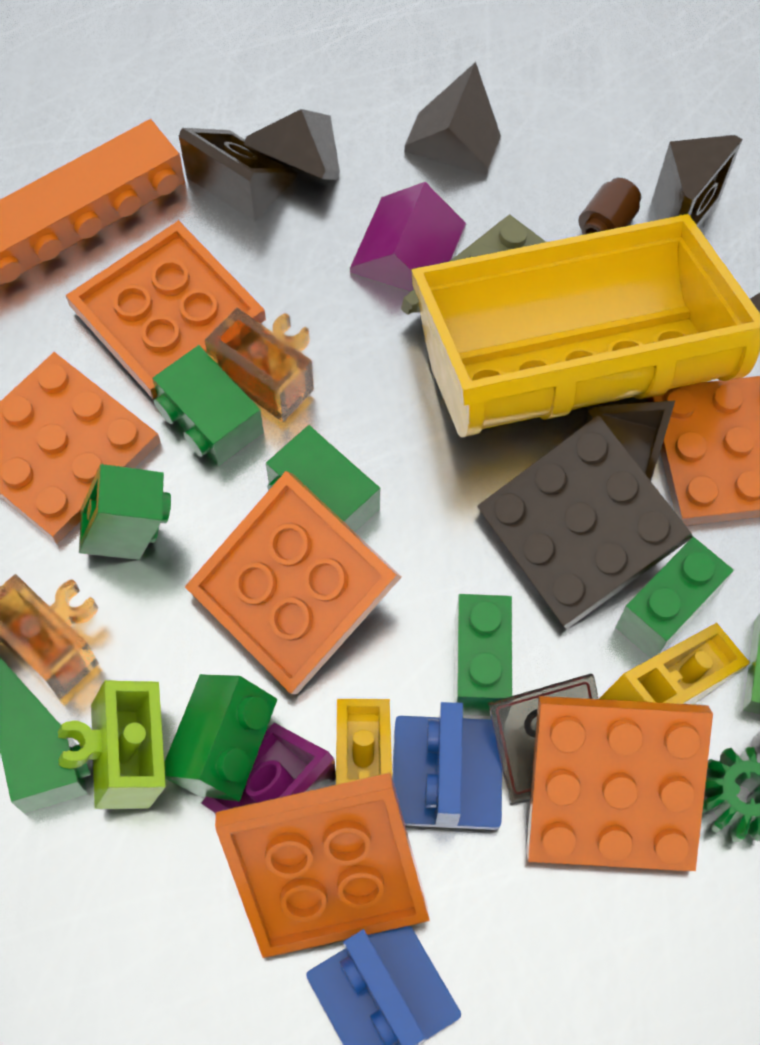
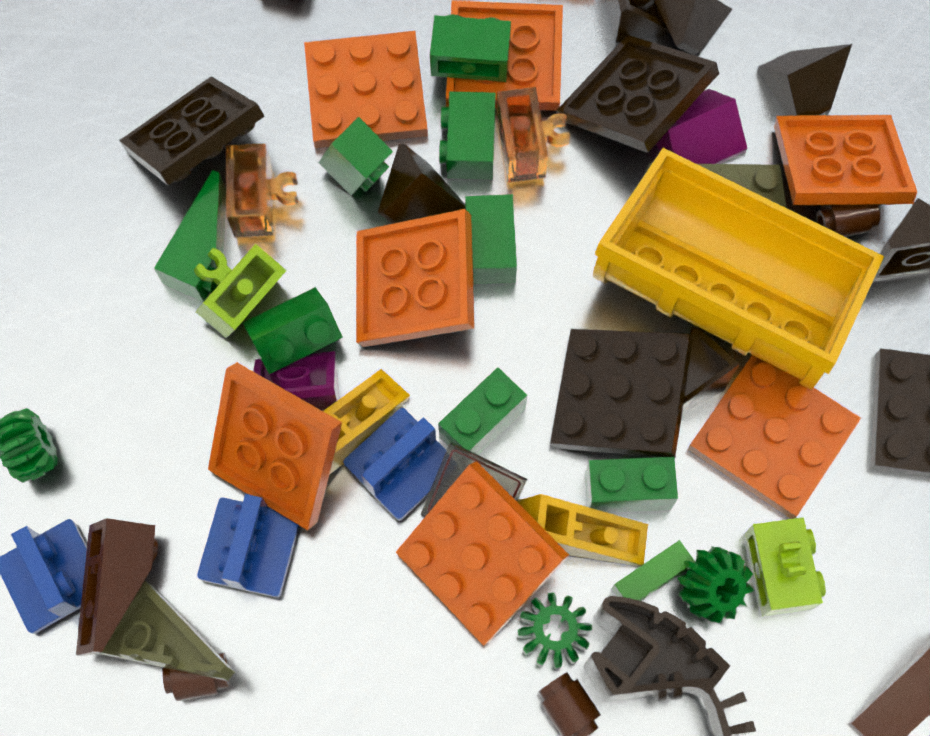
camera: 45 degrees right, 5 degrees up
none -> dark brown slope [377,144,465,224]
none -> green brick [430,14,511,82]
none -> dark brown plate [557,35,720,153]
none -> orange plate [774,115,917,205]

